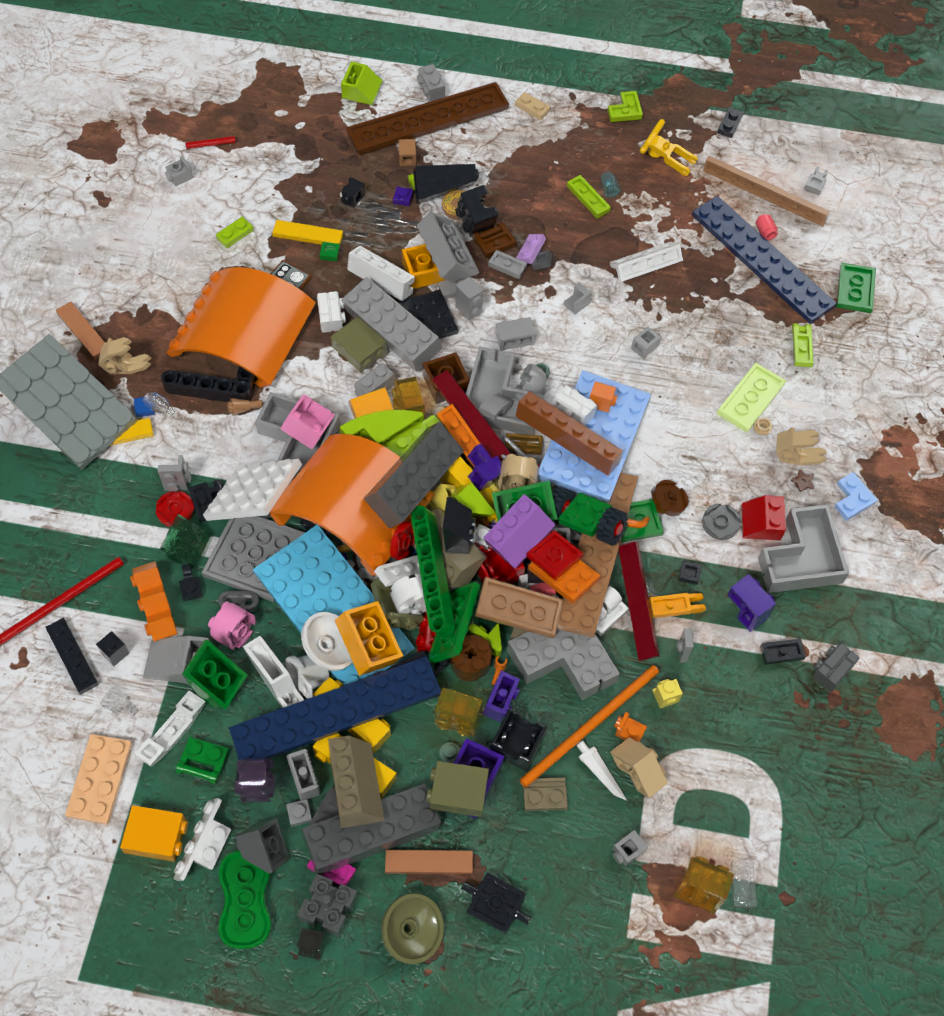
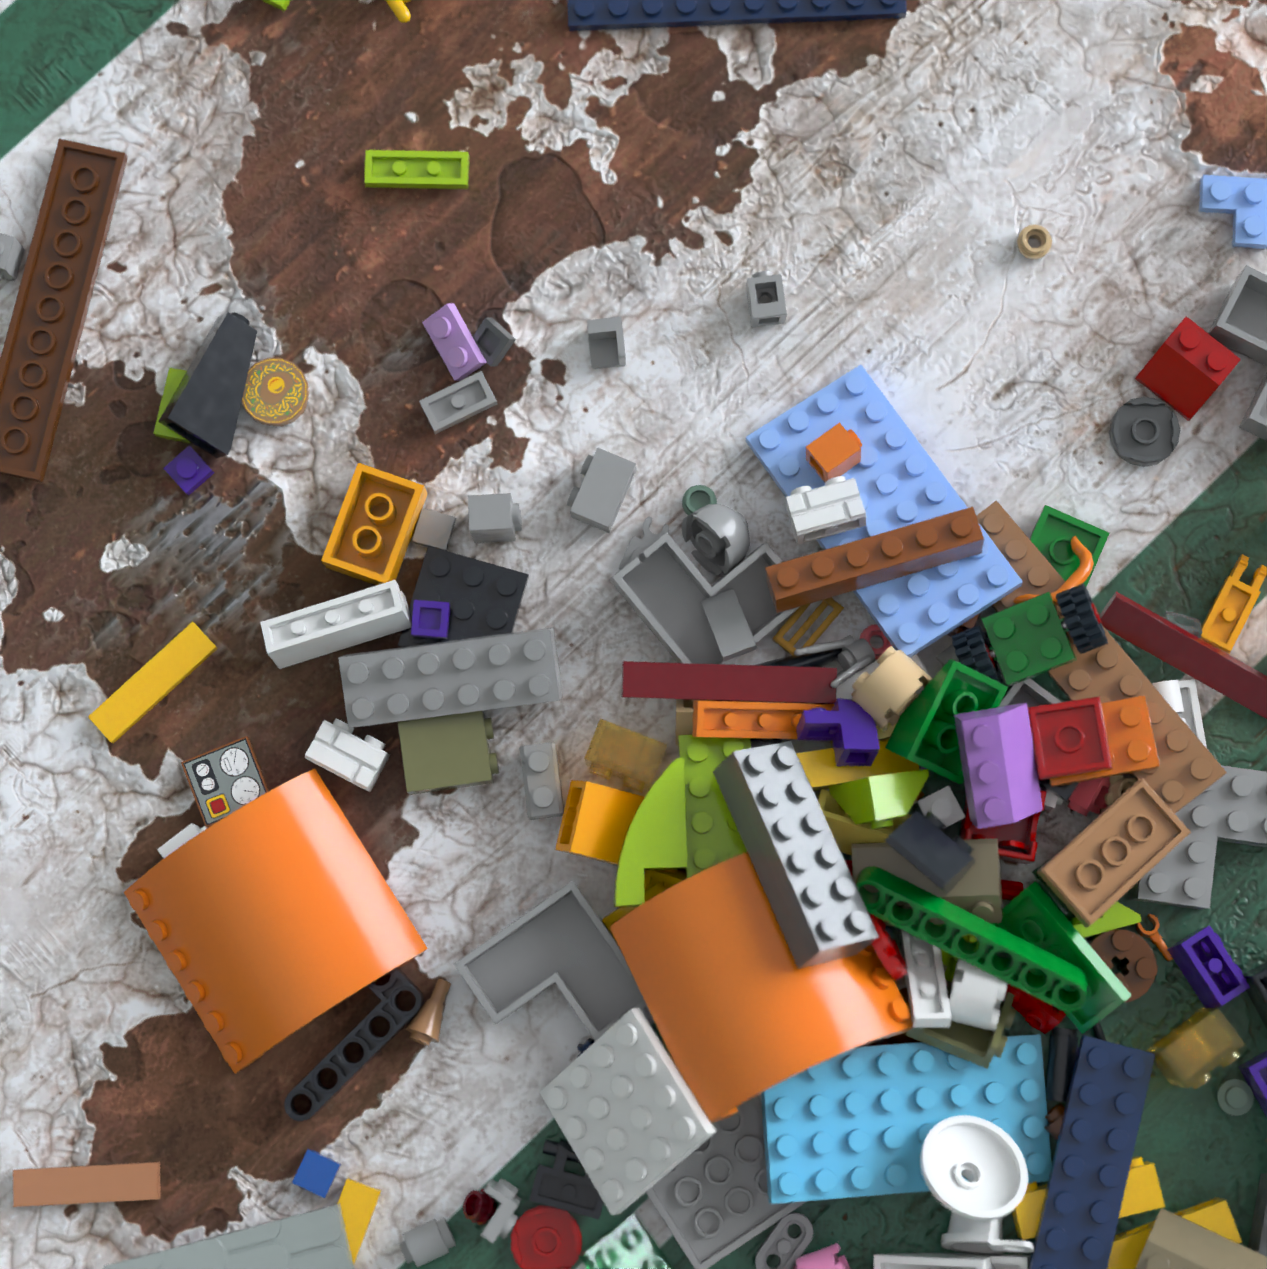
camera: 50 degrees left, 20 degrees up
tan piece [98,337,151,374] -> none
clear plant [142,391,176,416] -> none
lime plate [215,216,254,248] -> none
bright pink container [280,394,335,450] -> none
green plate [320,242,340,262] -> none
light orange brick [334,601,403,676] -> none
black brick [341,177,365,208] -> none
medium nougat brick [399,139,416,166] -> none
light grey slope [417,211,479,282] -> none
reddish brown brick [422,352,470,404] -> none
black piece [455,185,499,237] -> none
reddish brown plate [472,222,516,258] -> none
tan plate [515,92,551,120] -> none
clear light blue brick [600,172,620,197] -> none
white fence [610,242,683,282] -> none
reddish brown plate [651,480,689,516] -> none
black plate [678,561,702,585] -> none
yellowish green tile [716,362,786,433] -> none
tan piece [776,427,827,466] -> none
lime plate [791,323,814,367] -> none
reddish brown plate [791,470,815,492] -> none
none -> light grey brick [399,1218,456,1267]
none -> dark purple plate [411,600,450,639]

